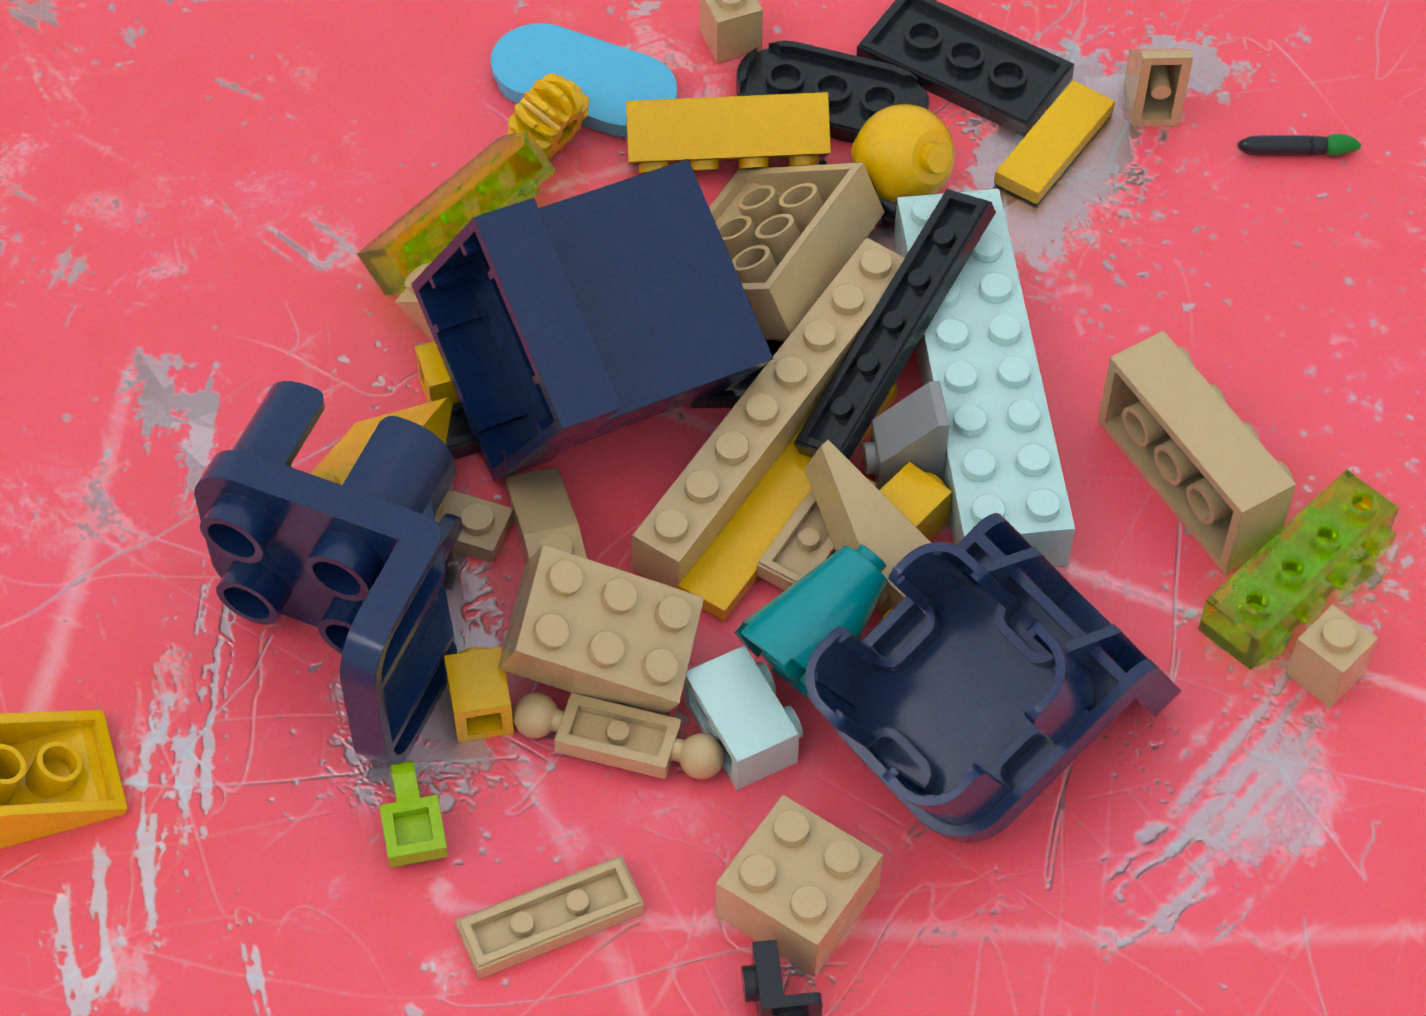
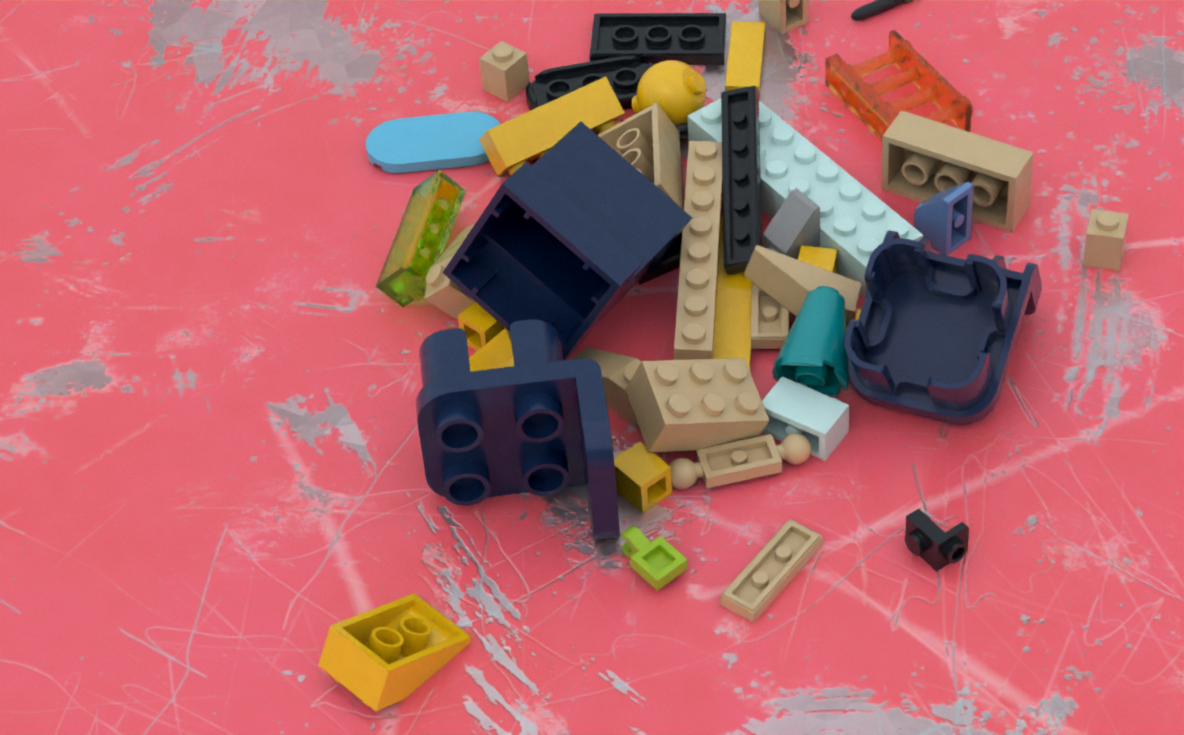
camera: 25 degrees left, 10 degrees down
yellow gear [508,73,589,161] -> none
tan brick [715,795,883,977] -> none
clear neon green brick [1198,469,1399,670] -> none
none -> clear orange fence [825,30,973,142]
none -> medium blue slope [914,182,973,255]

